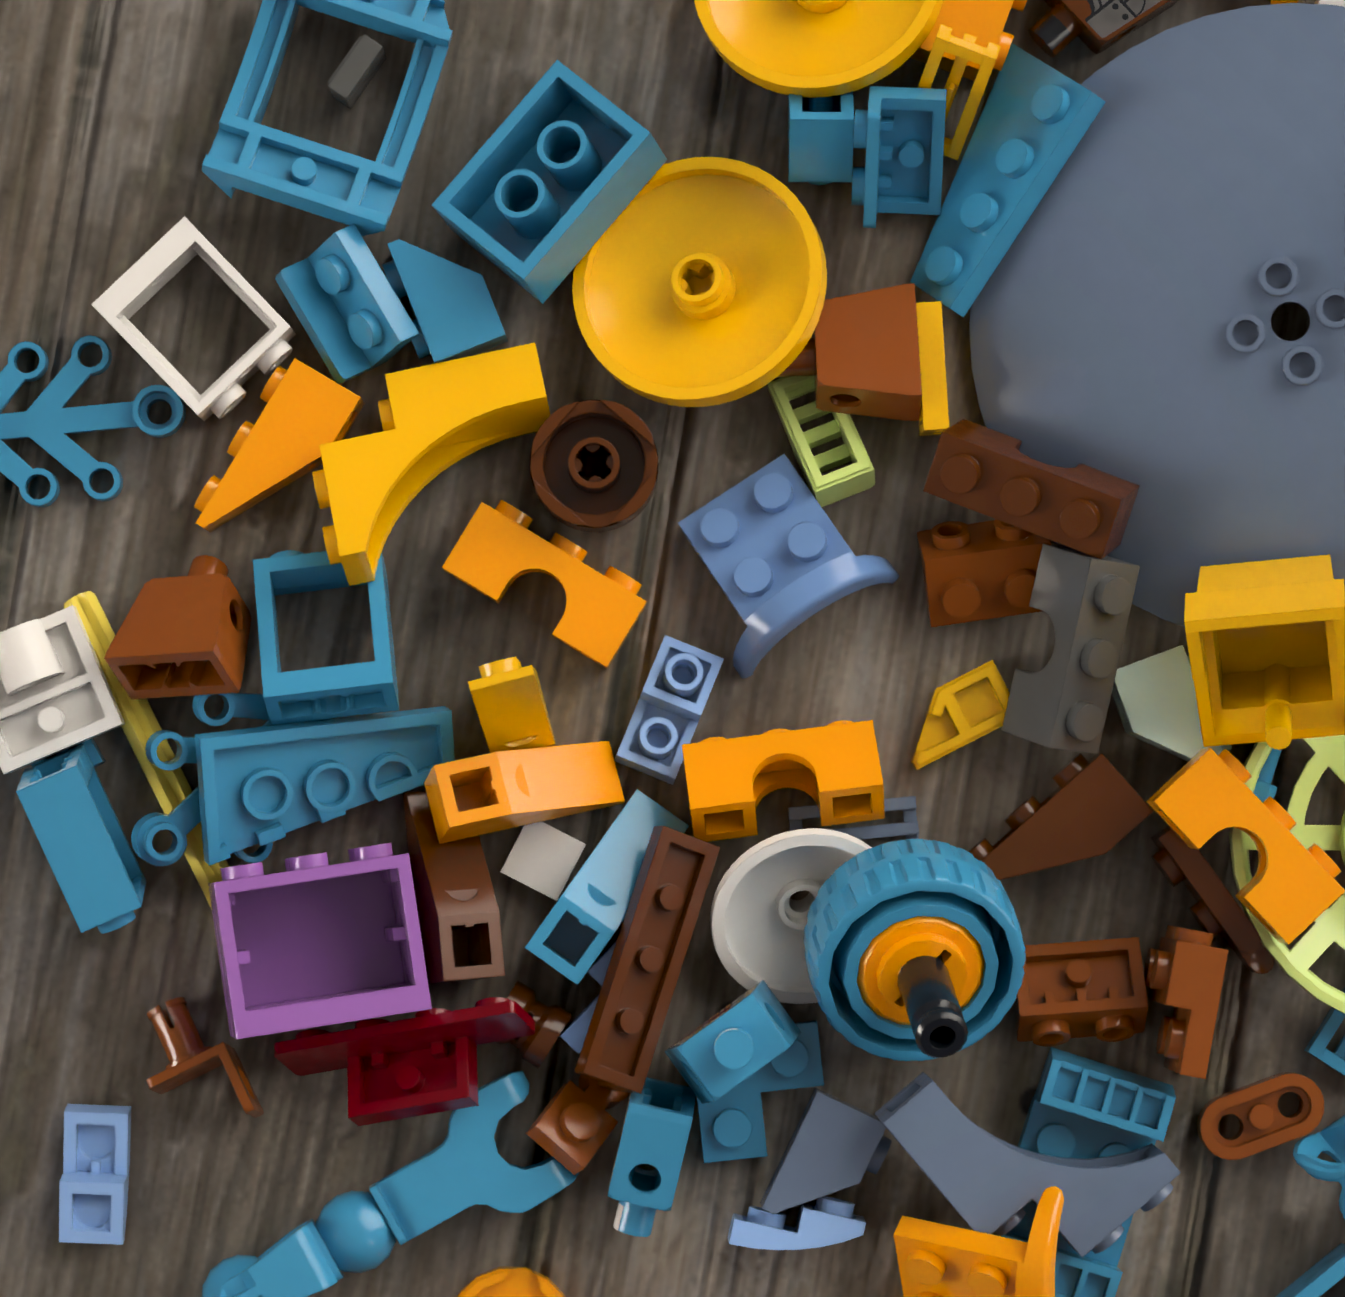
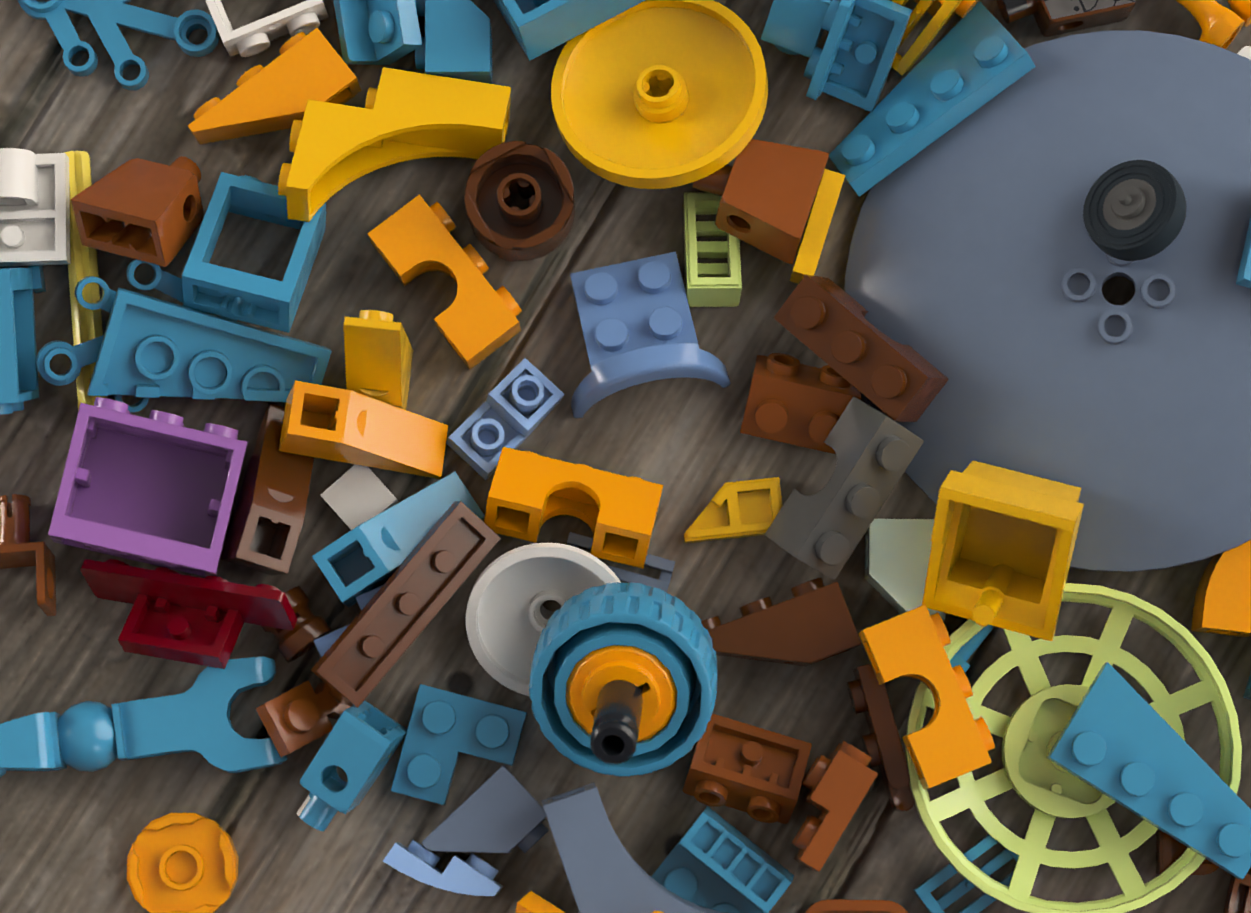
camera: 30 degrees right, 5 degrees down
dark azure torso [665,980,801,1104] -> none
none -> black wheel [1083,160,1187,261]

